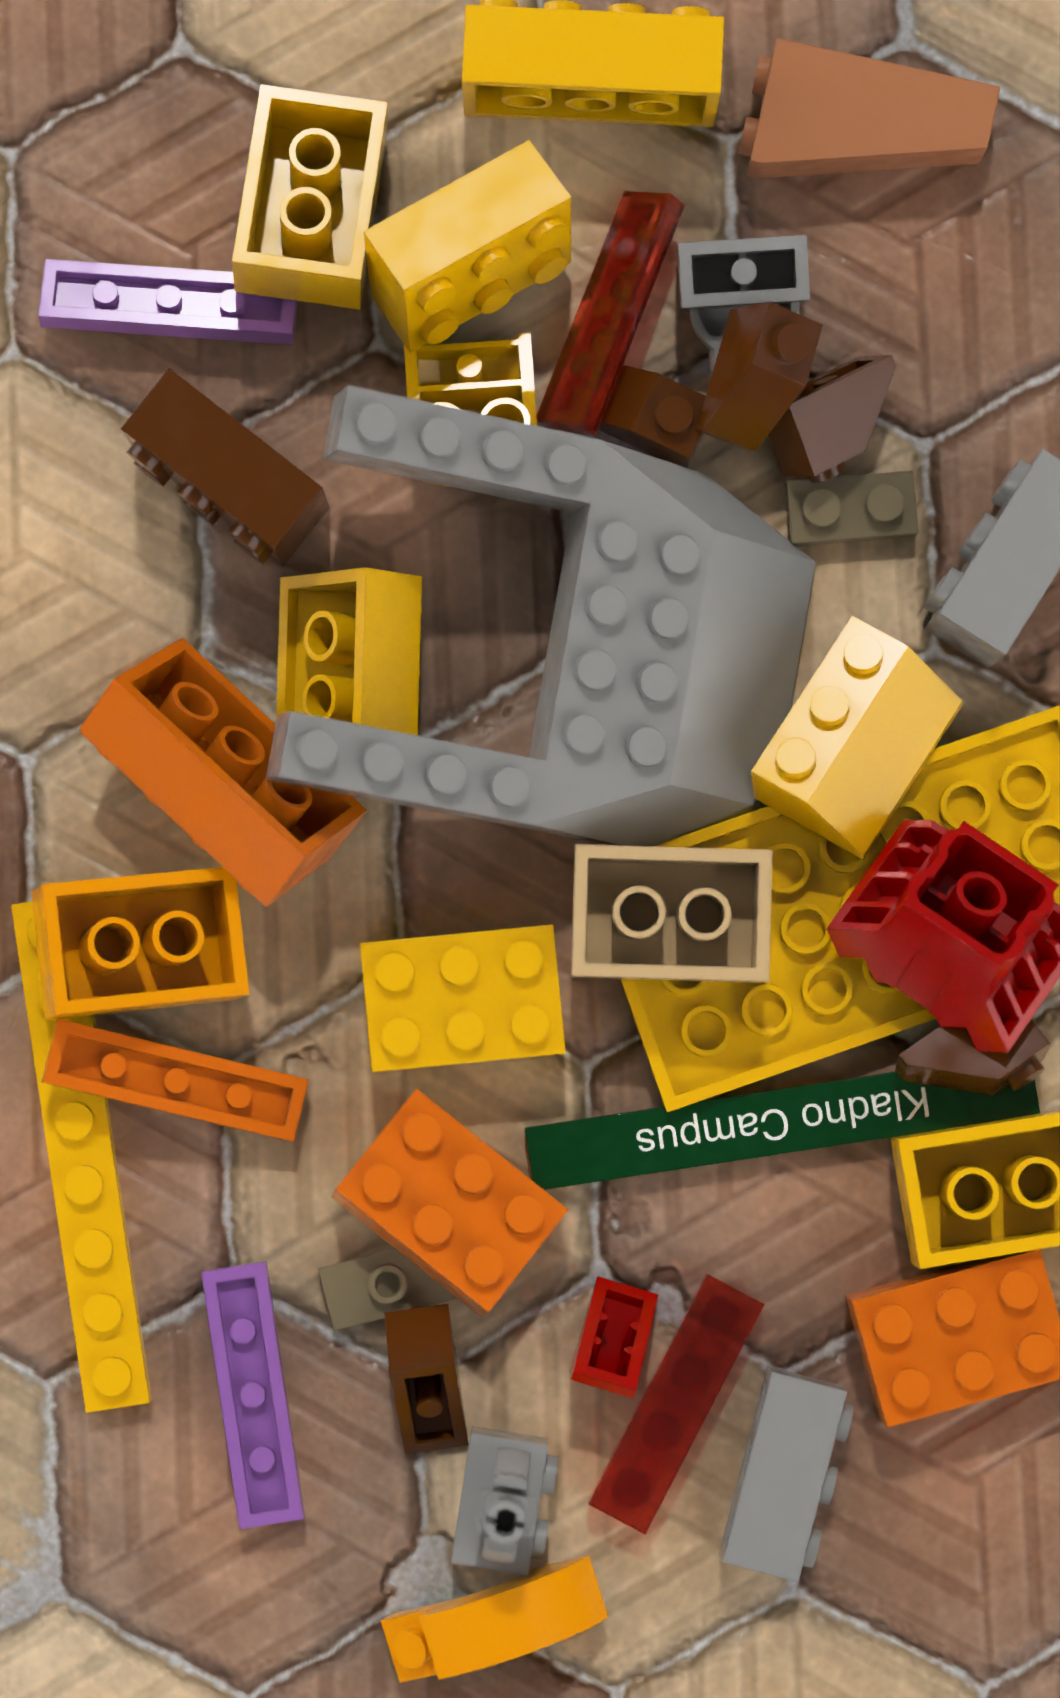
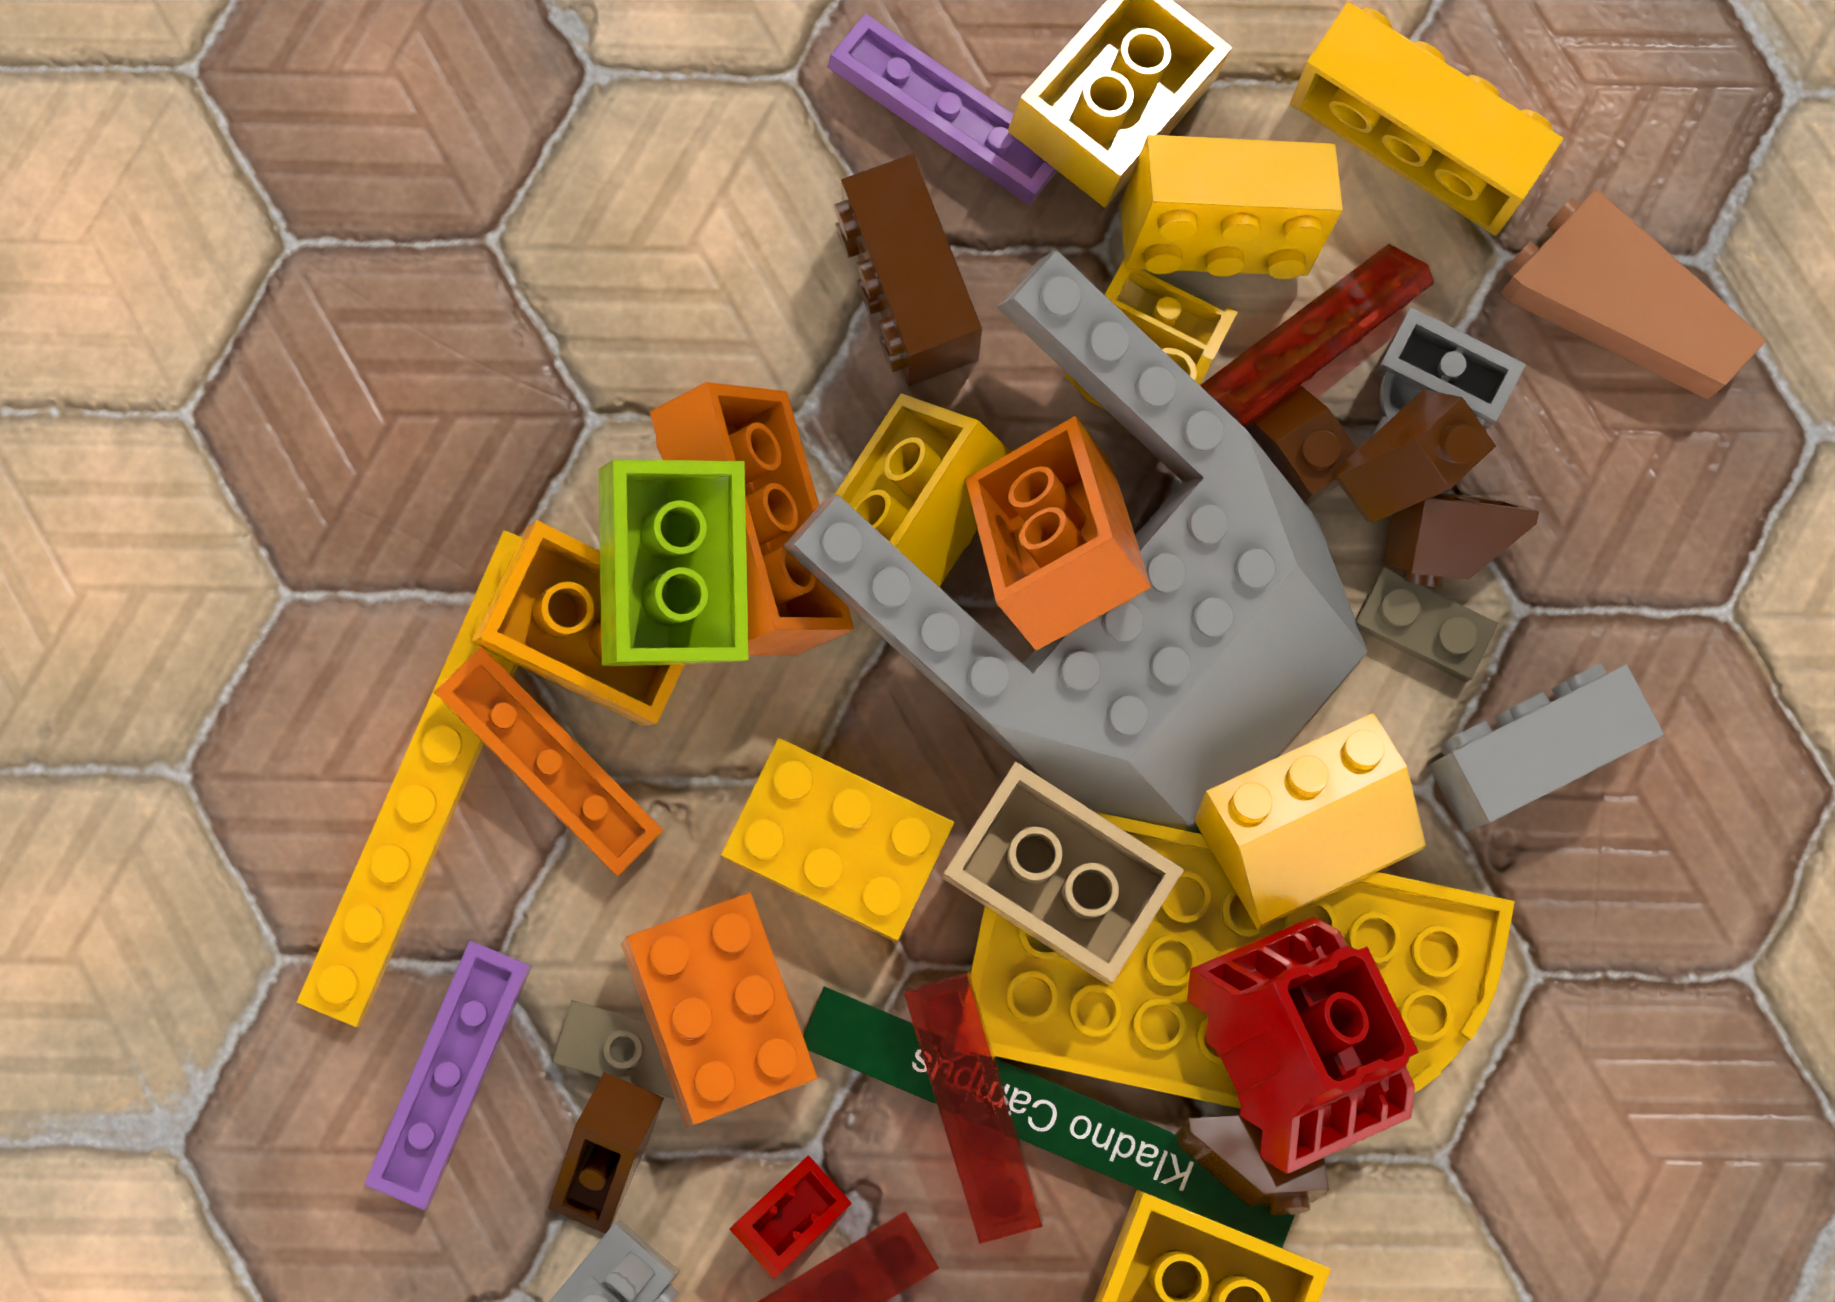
camera: 30 degrees right, 5 degrees down
none -> lime slope [598,460,749,666]
none -> clear red plate [904,971,1043,1244]
none -> orange brick [965,415,1151,651]

